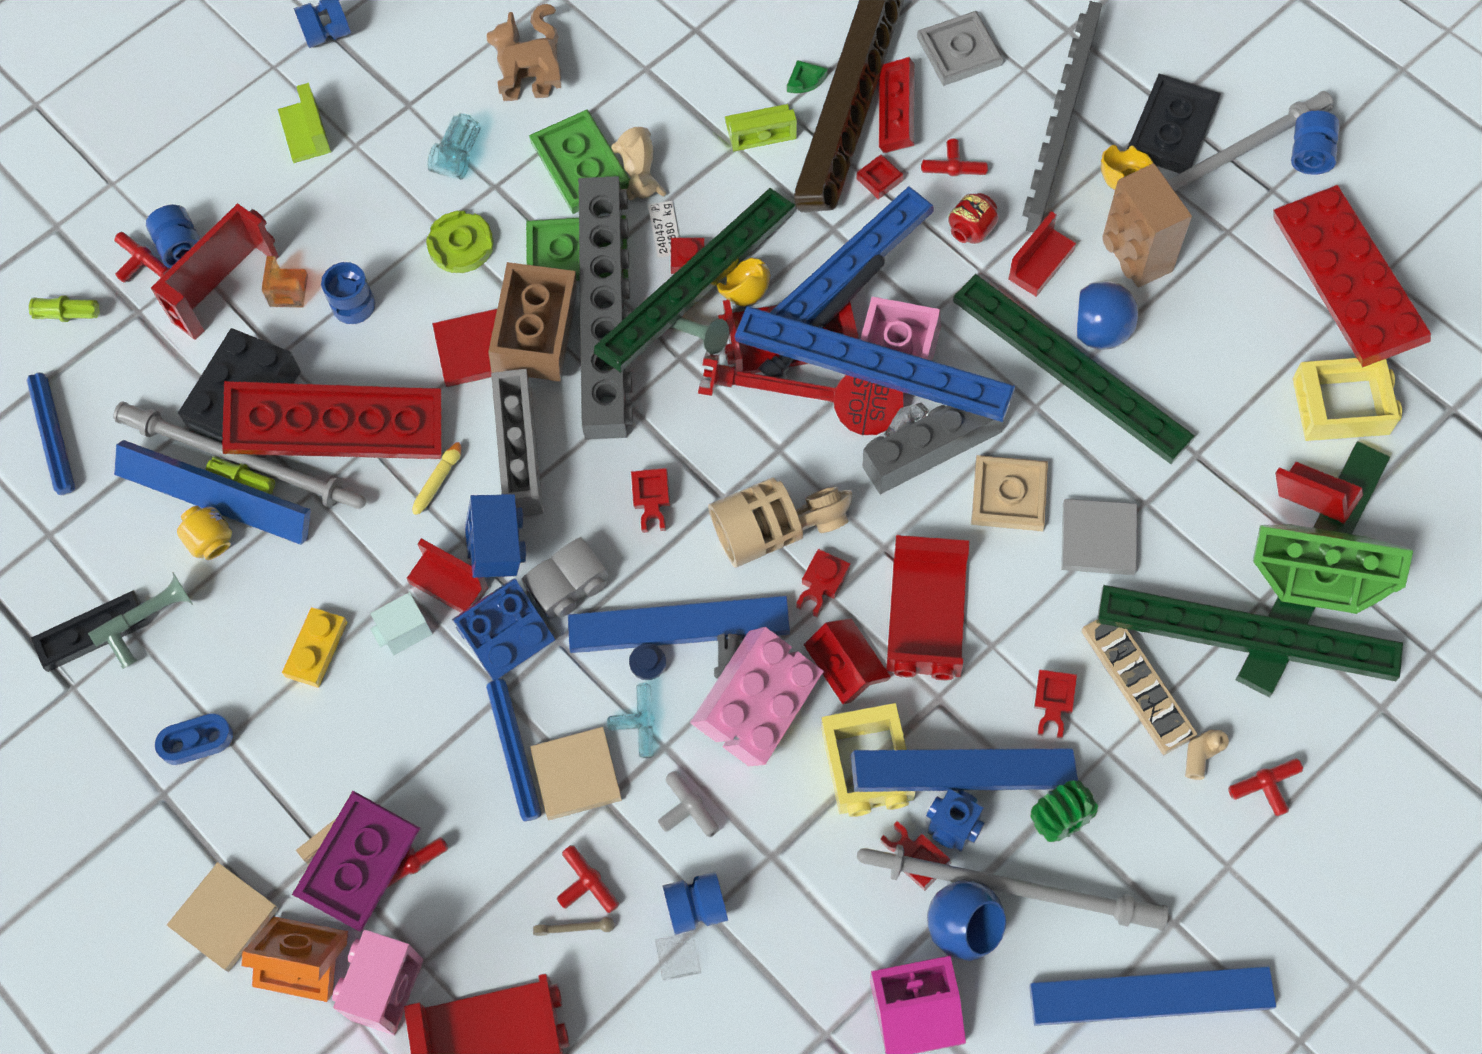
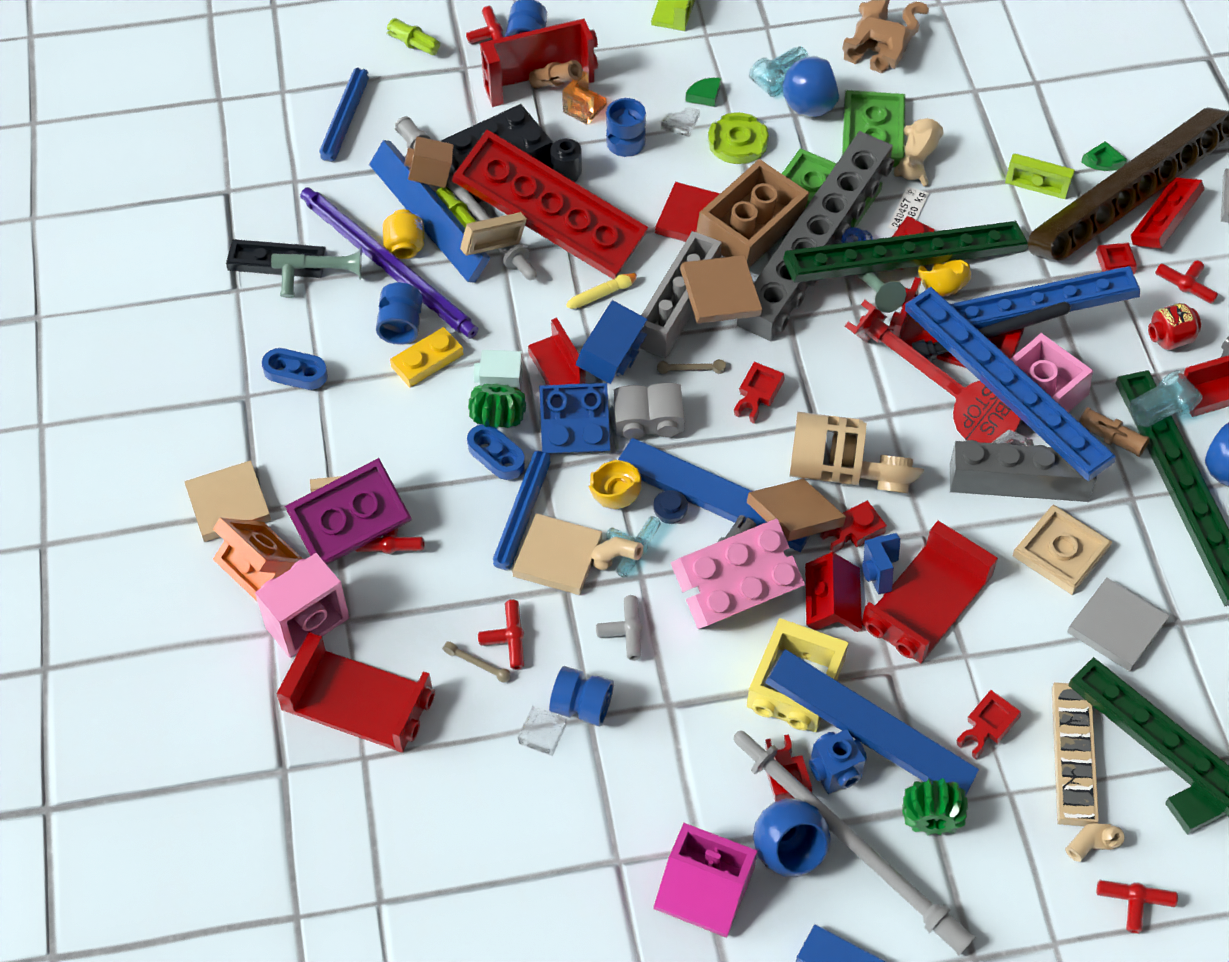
camera: 30 degrees right, 10 degrees down
none -> dark purple piece [300,187,479,339]
none -> blue wheel [376,282,423,345]
none -> medium nougat brick [404,136,453,188]
none -> tan tile [460,212,527,256]
none -> blue plate [467,424,525,480]
none -> green gear [468,383,526,429]
none -> medium nougat pin [529,60,582,89]
none -> black brick [550,138,582,182]
none -> yellow hair [588,460,641,510]
none -> tan arm [591,537,643,570]
none -> dark tan hinge [657,359,726,374]
none -> clear tile [661,108,700,137]
none -> medium nougat tile [680,255,762,324]
none -> green tile [685,77,721,107]
none -> medium nougat tile [747,478,846,541]
none -> blue helmet [782,56,839,117]
none -> clear blue pin [842,227,873,243]
none -> blue bracket [862,533,901,595]
none -> medium nougat pin [1079,407,1150,457]
none -> clear light blue piece [1129,370,1203,428]

